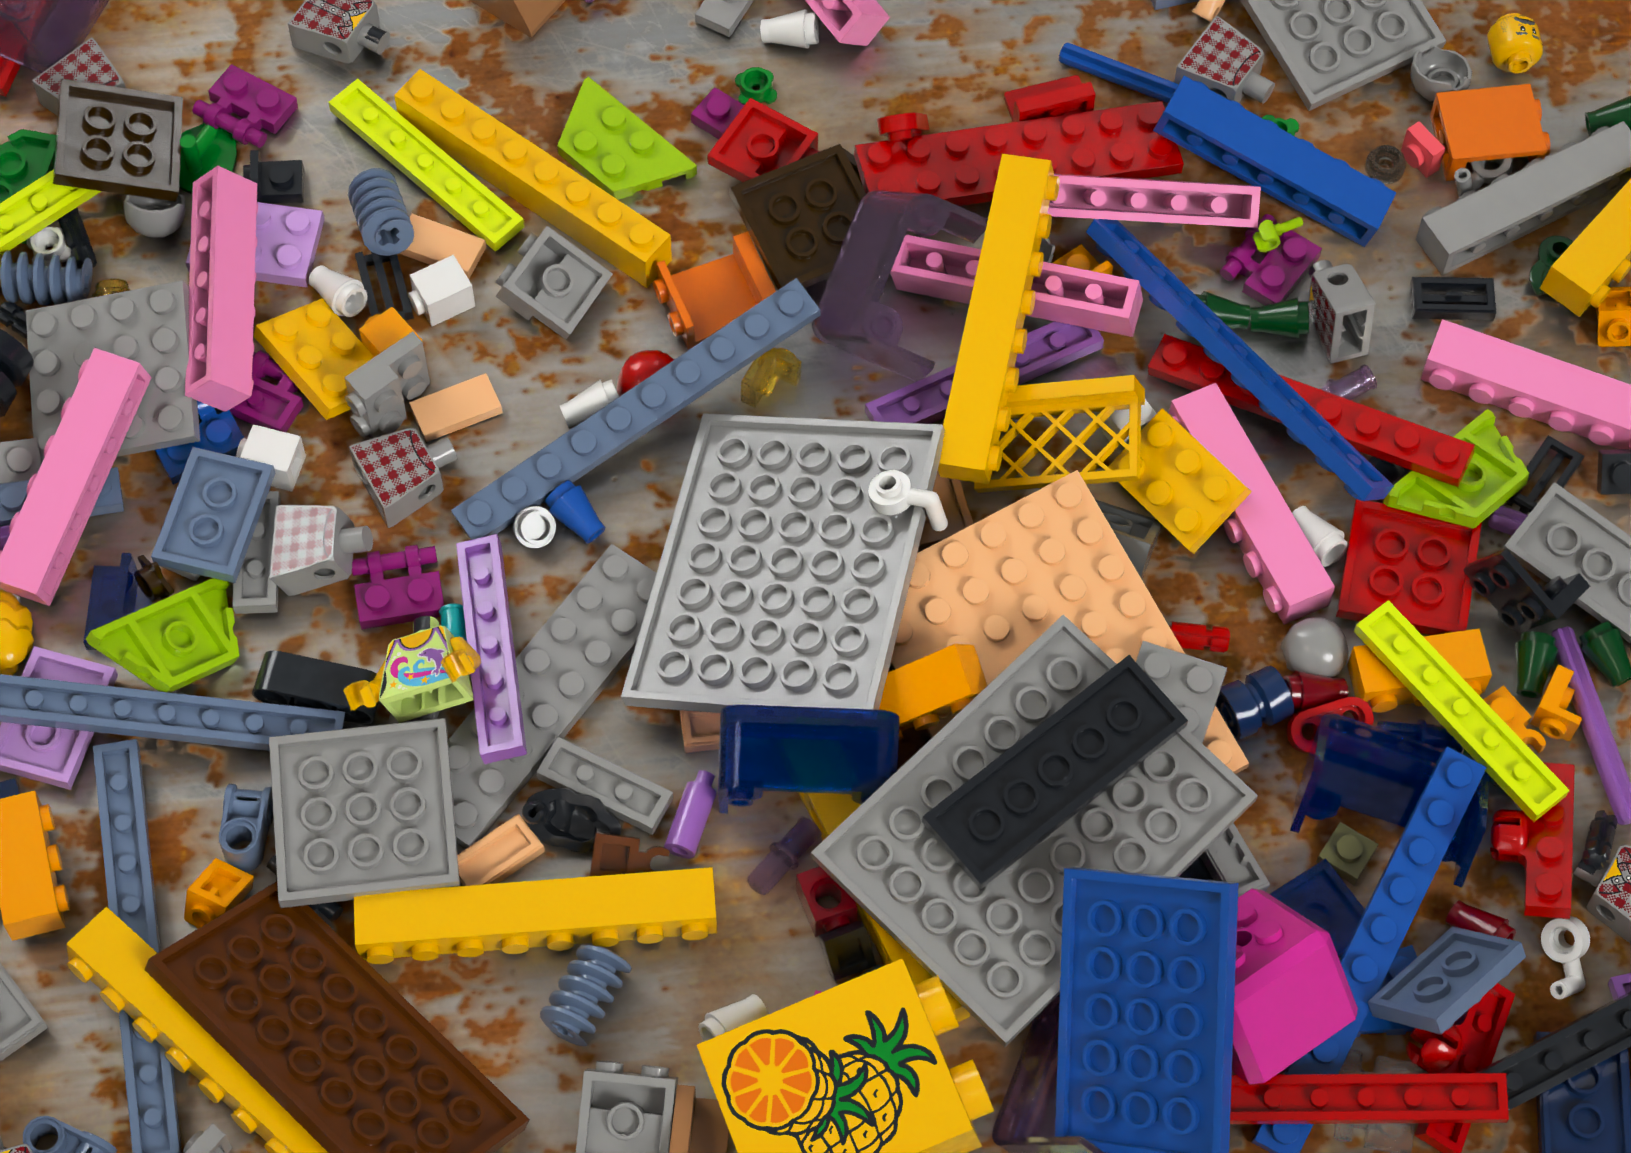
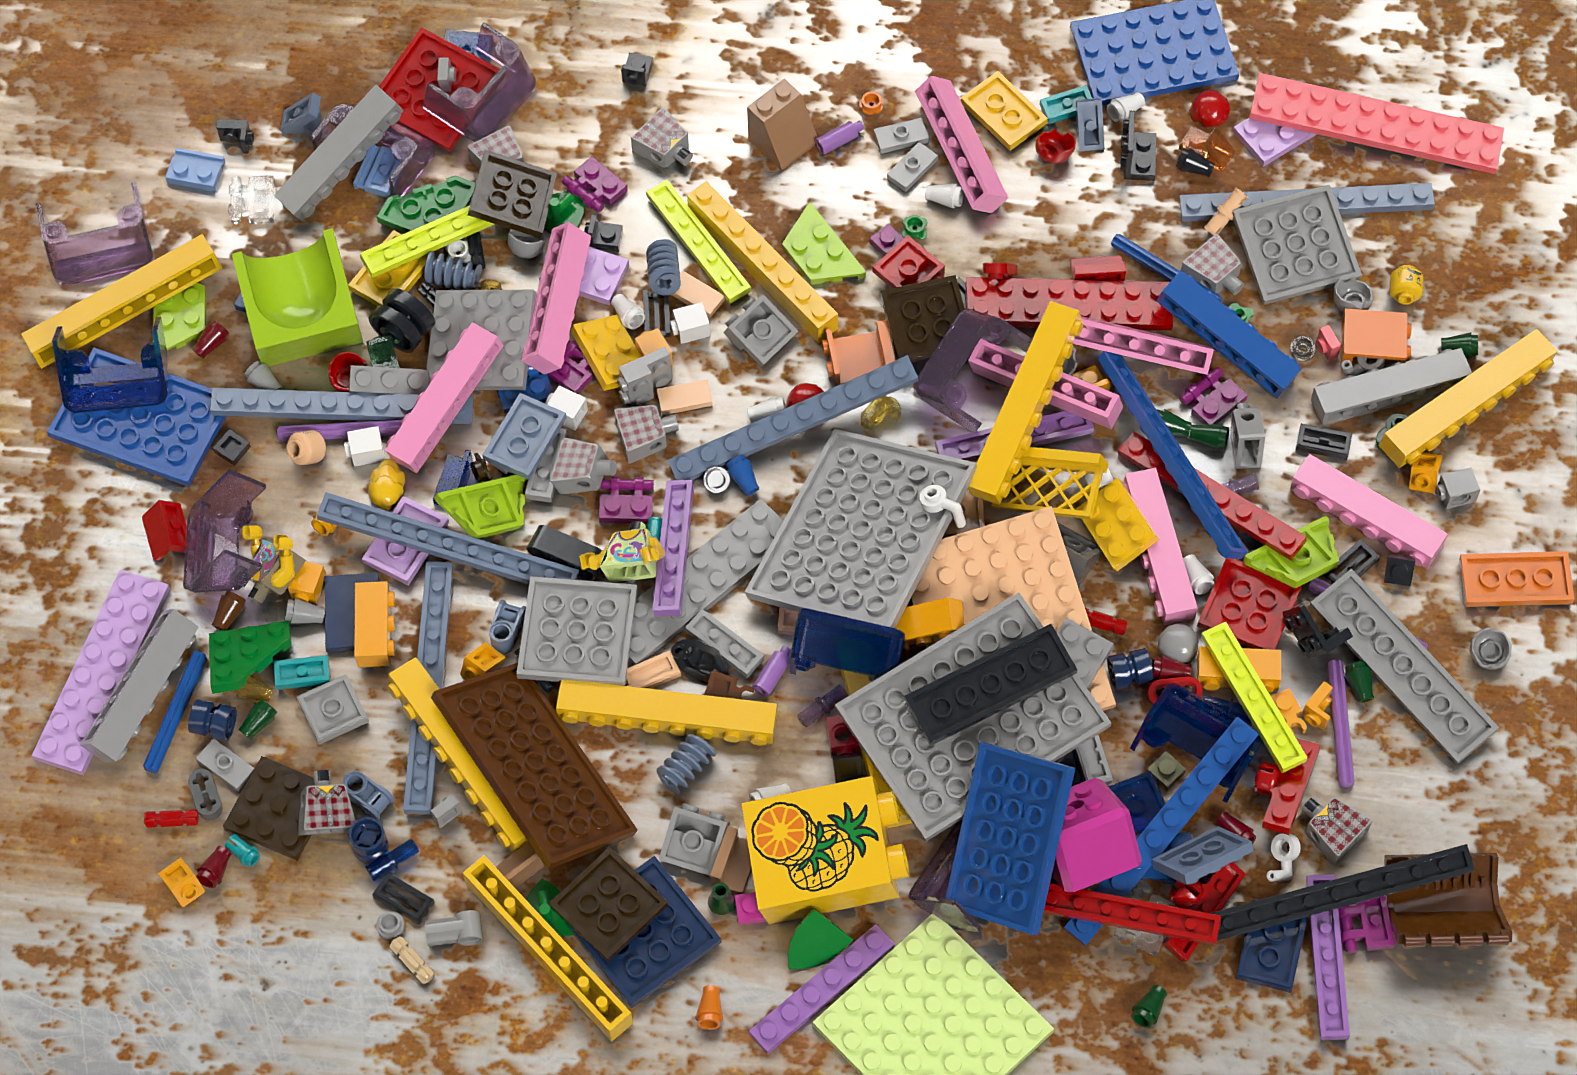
camera: 15 degrees right, 0 degrees up
lime hand [1253,217,1303,252] -> none
dark green cone [1515,631,1559,698] -> none
black axle [1582,810,1618,870] -> none

